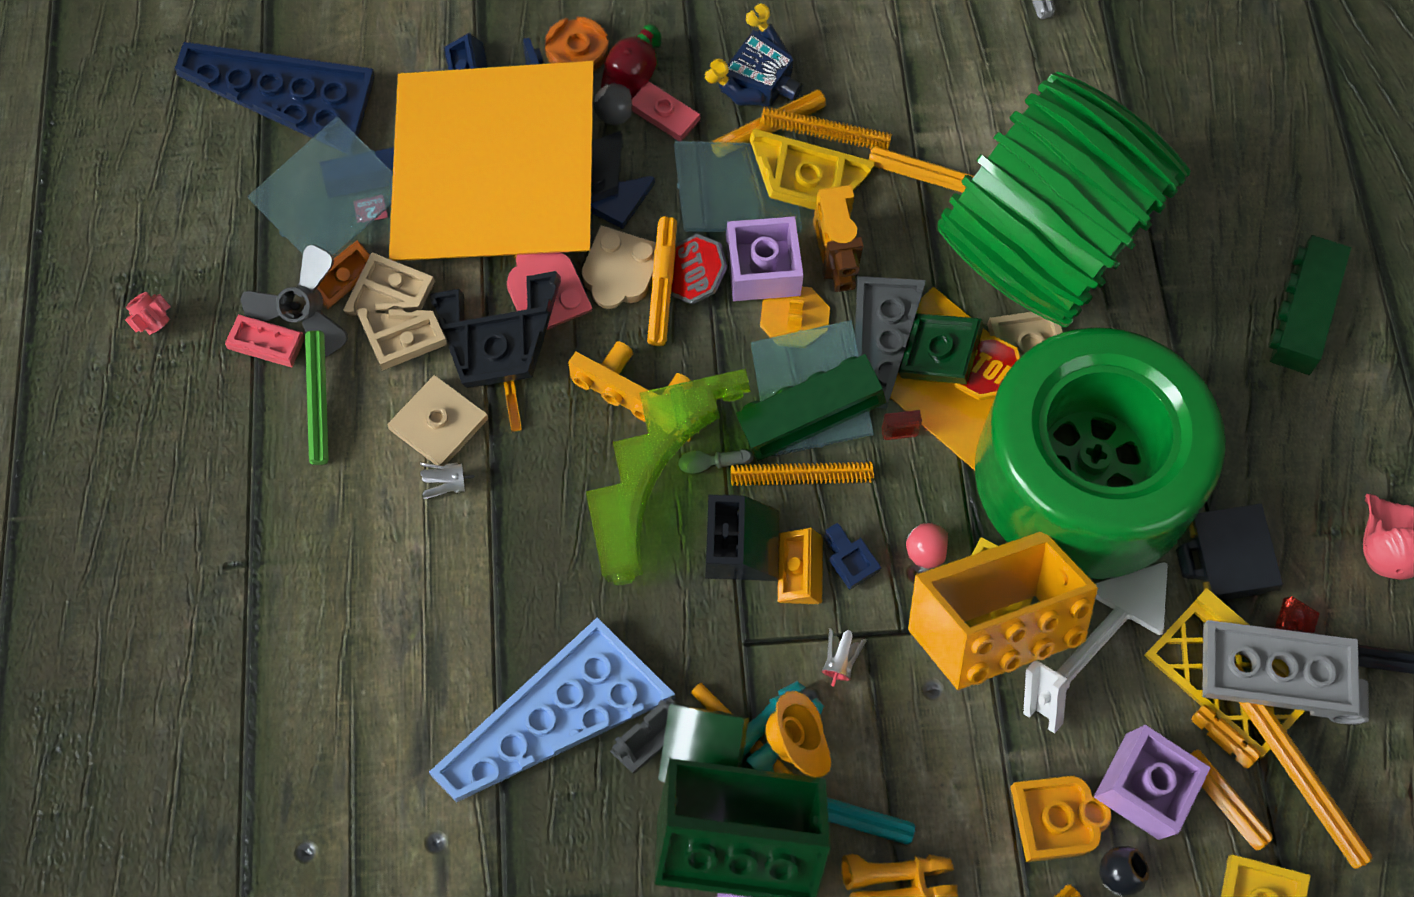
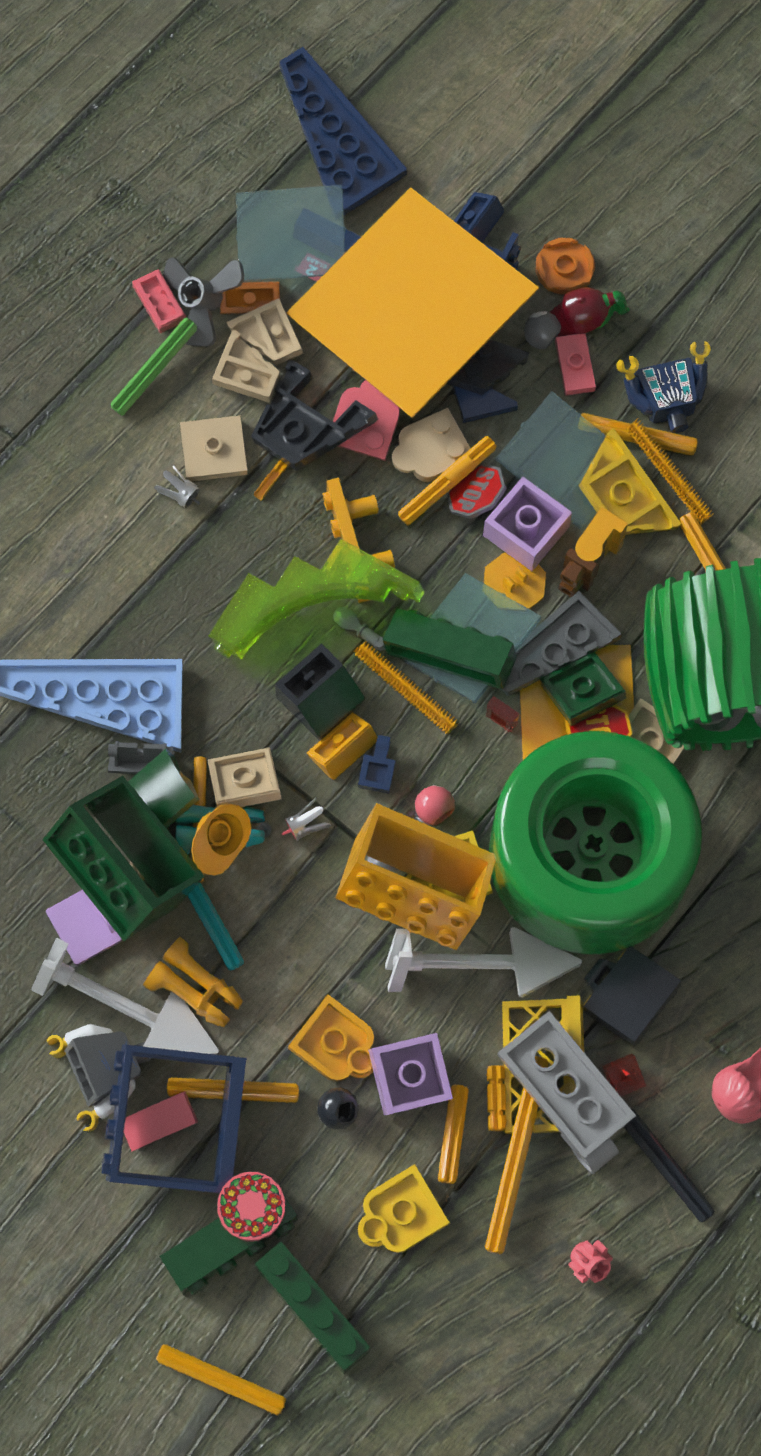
camera: 45 degrees right, 5 degrees up
coral gear [125,291,171,335] -> none
none -> tan tile [207,747,281,807]

